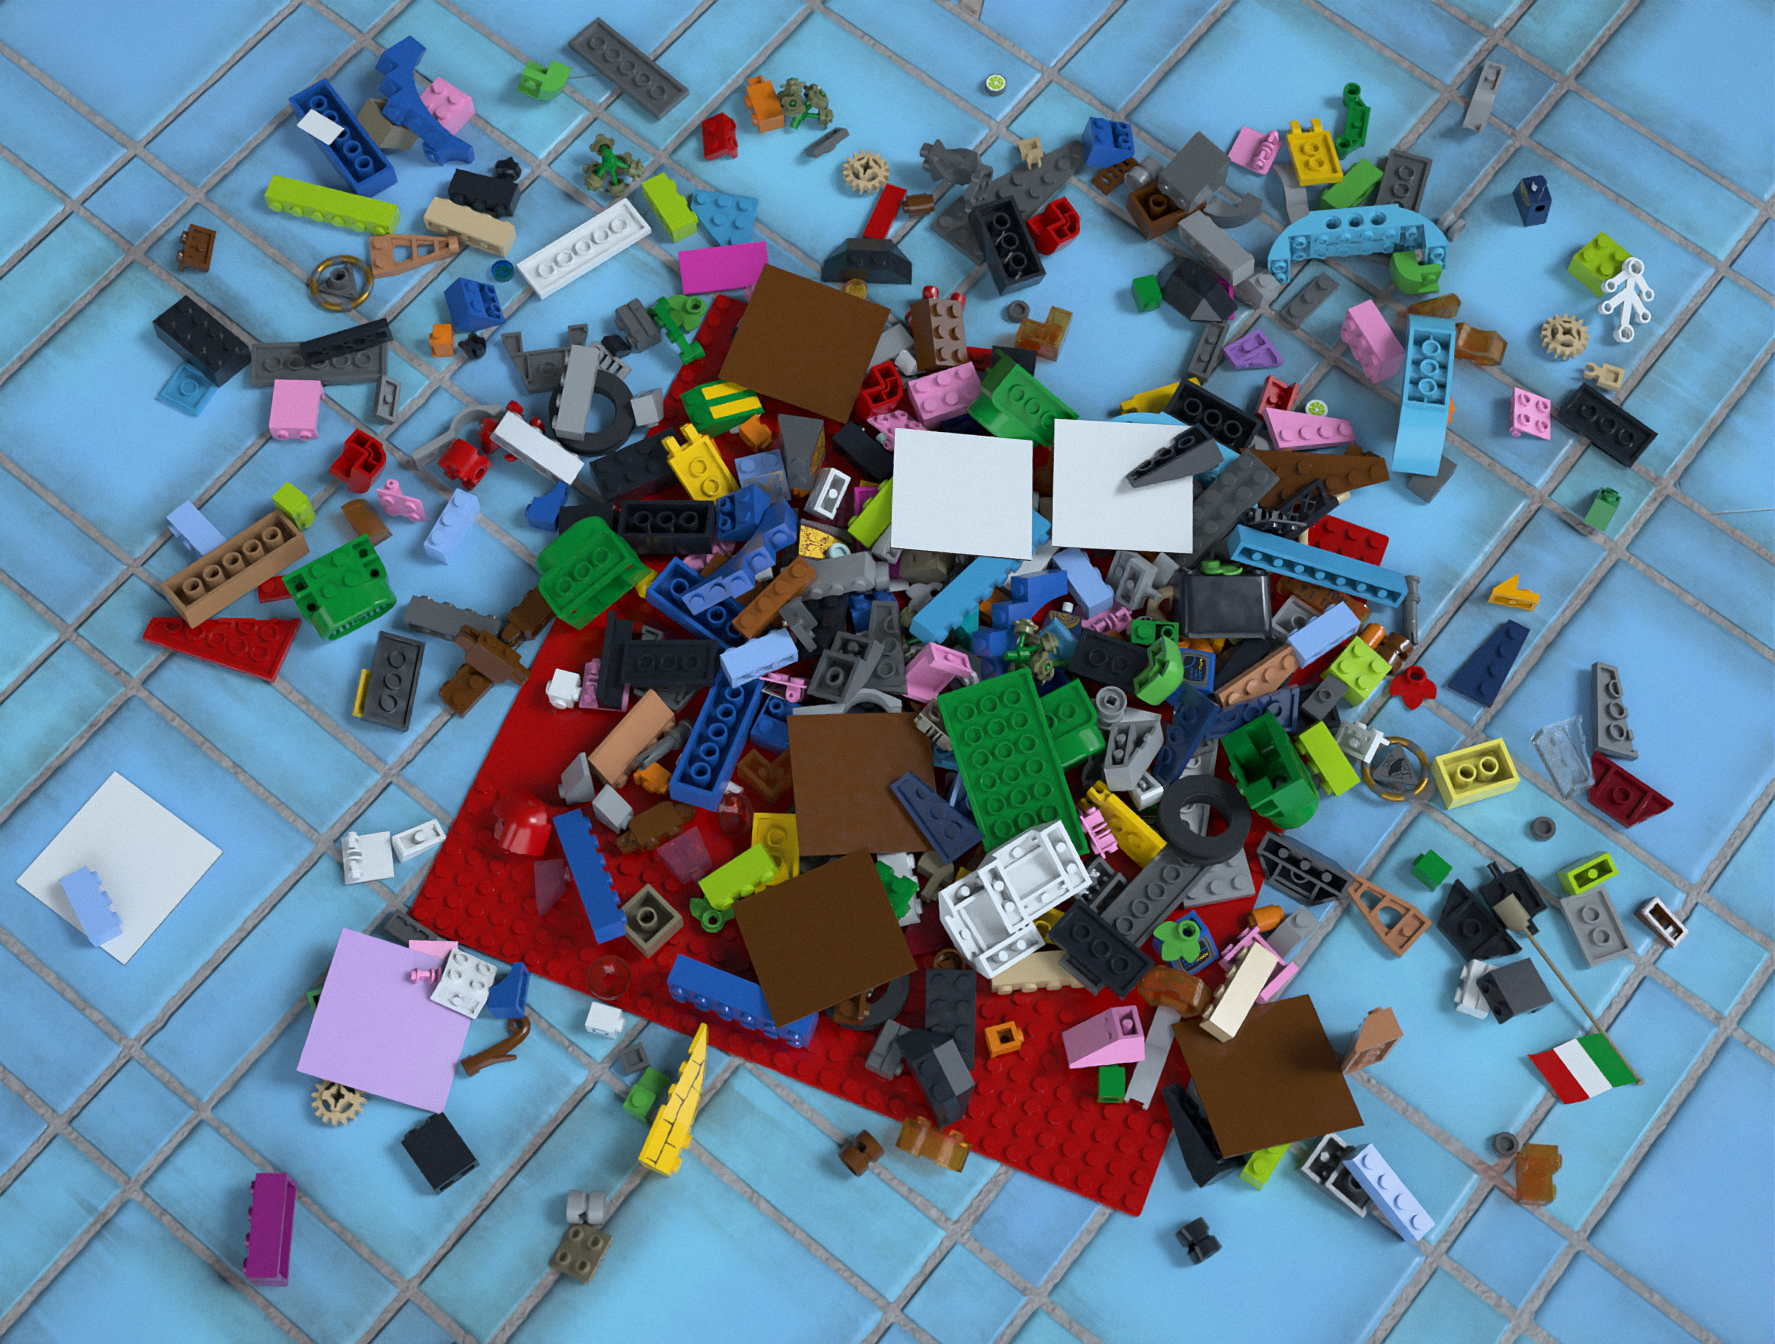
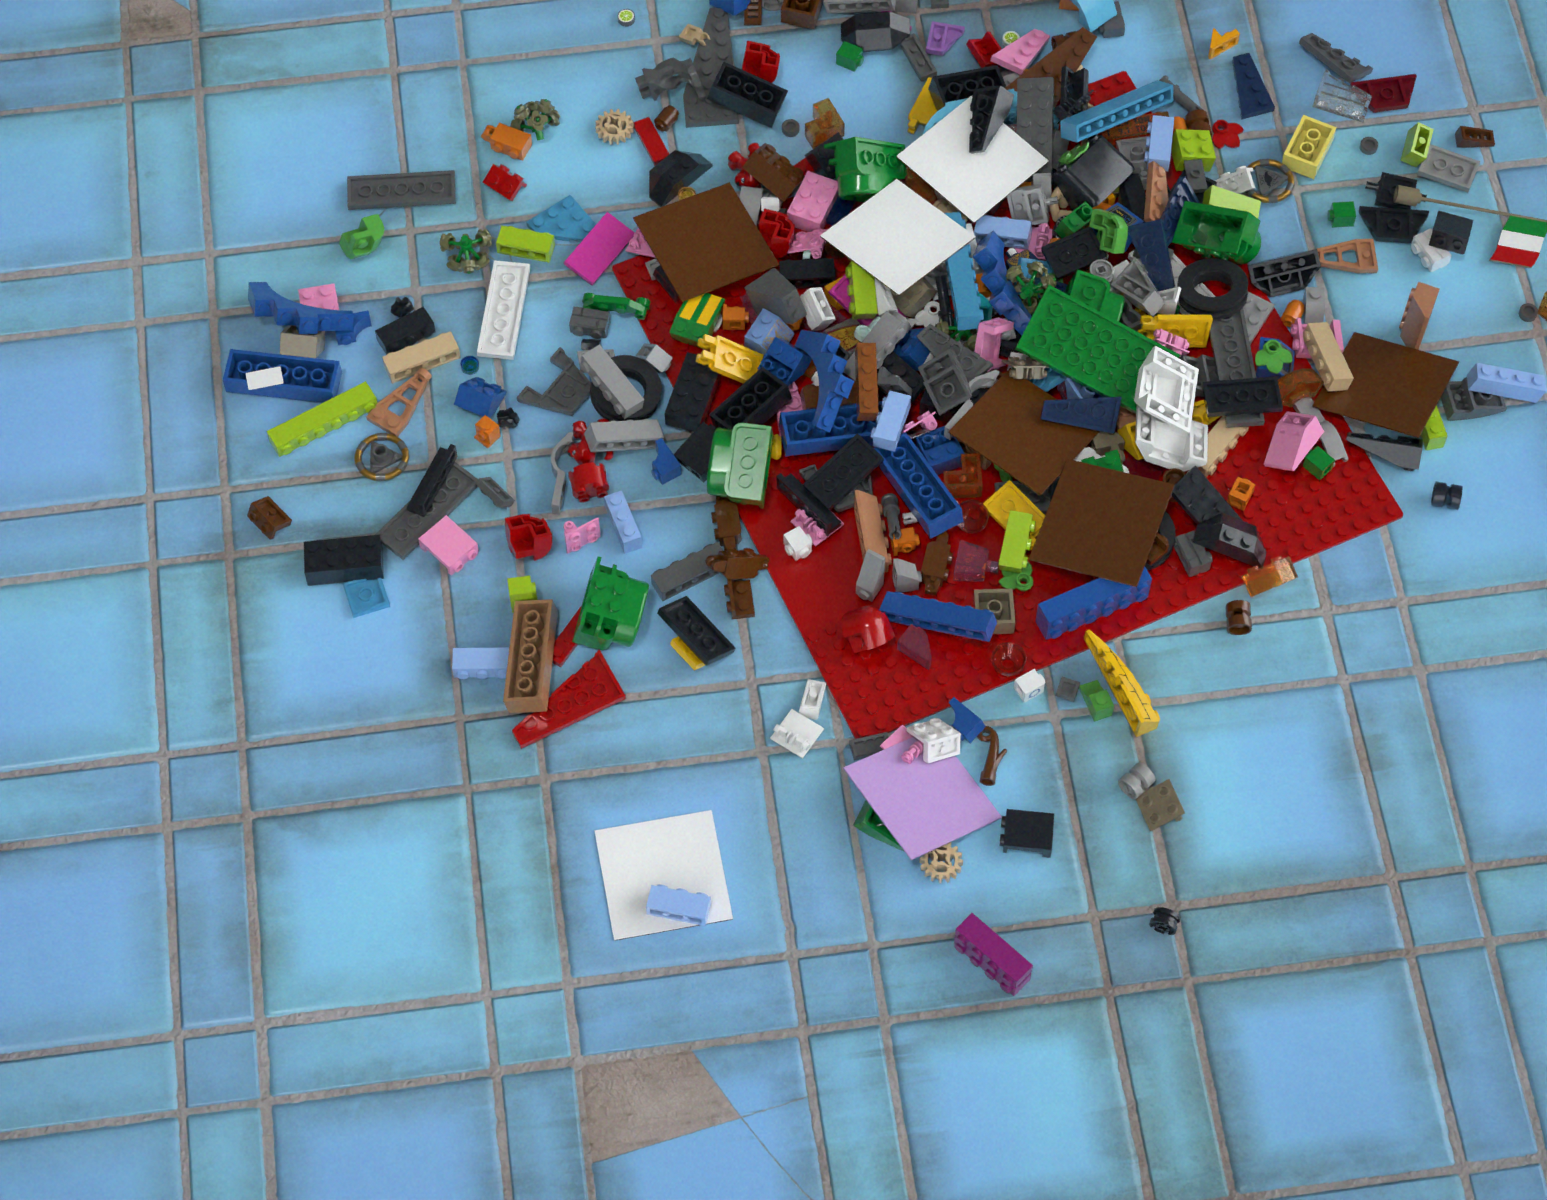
camera: 45 degrees left, 5 degrees down
clear orange brick [341,498,393,547] -> none
bright green plate [667,294,707,332] -> none
dark grey plate [804,127,850,158] -> none

